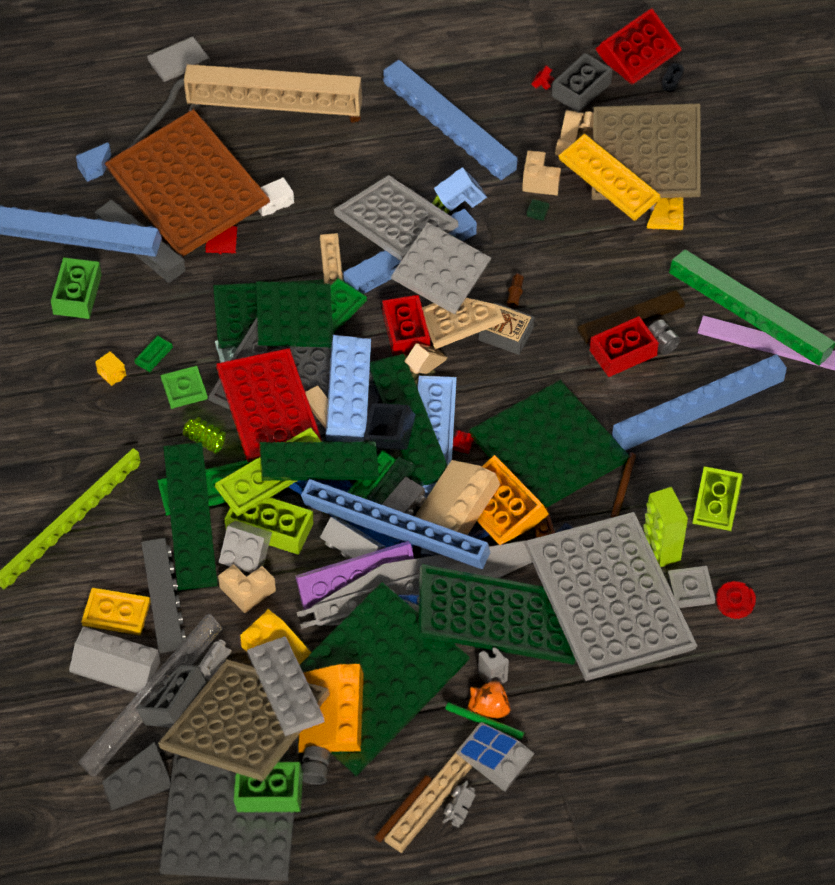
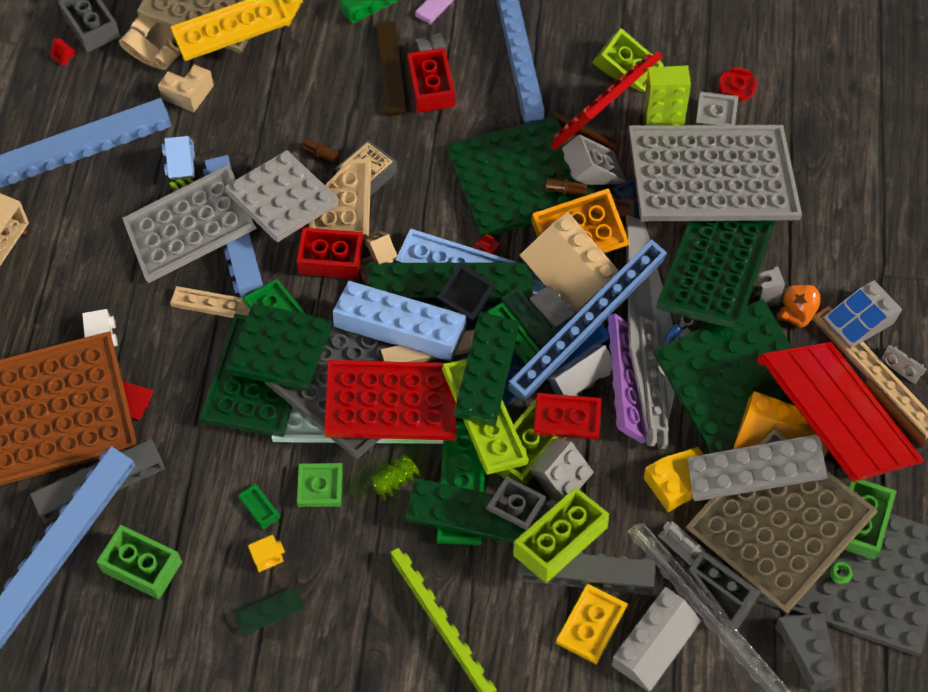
camera: 70 degrees left, 5 degrees up
tan brick [218,564,276,613] -> none
green bar [445,702,525,740] -> none
clear green plate [527,199,550,221] -> none
none -> clear green plate [233,587,305,636]
none -> dark grey slope [486,477,546,530]
none -> lime brick [513,487,609,583]
none -> red tile [533,393,602,440]
none -> reddish brown axle [546,178,587,195]
none -> red plate [550,51,663,150]
none -> light grey slope [562,134,627,185]
none -> red door [757,342,924,482]
none -> bright green plate [829,562,853,584]

